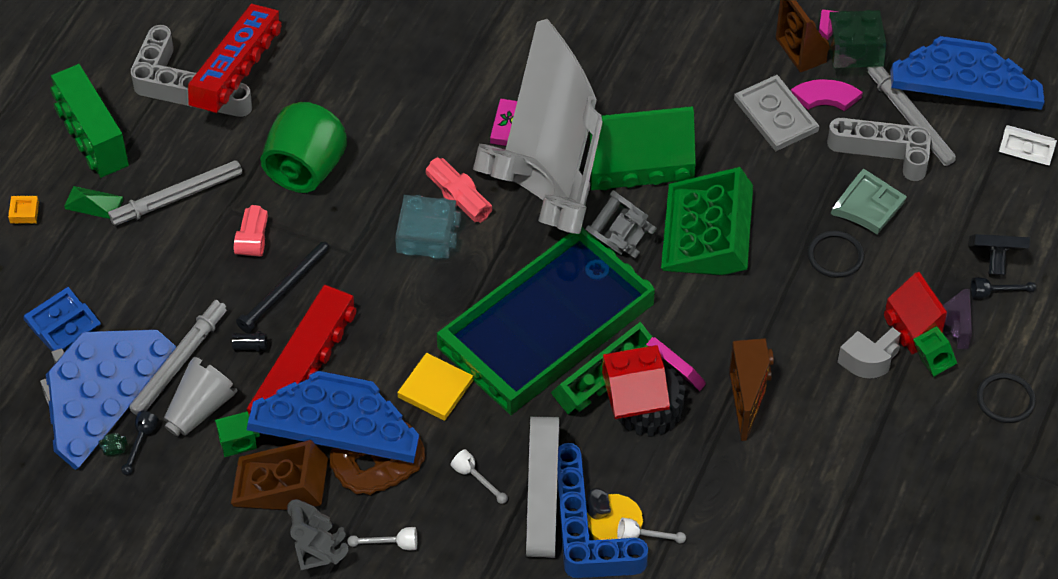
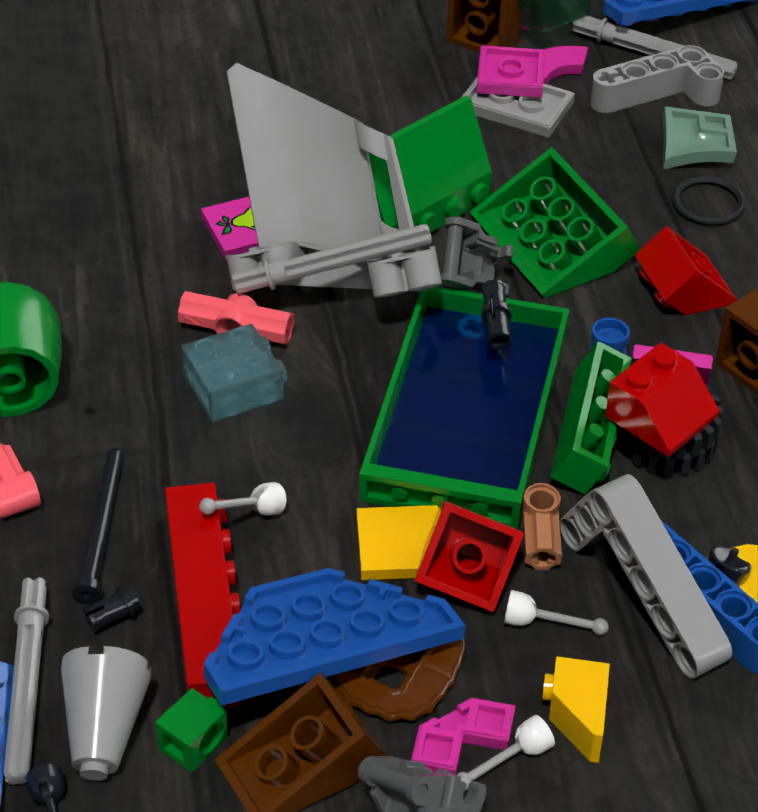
camera: 35 degrees left, 10 degrees down
none -> hinge [199,482,286,516]
none -> light grey axle [232,224,432,294]
none -> dark pink tile [411,698,516,775]
none -> red slope [414,501,525,612]
none -> dark pink tile [476,45,545,98]
none -> black pin [481,279,512,350]
none -> nougat piece [520,483,562,570]
none -> yellow slope [542,656,610,763]
none -> blue wheel [589,318,630,355]
none -> red slope [635,226,737,315]

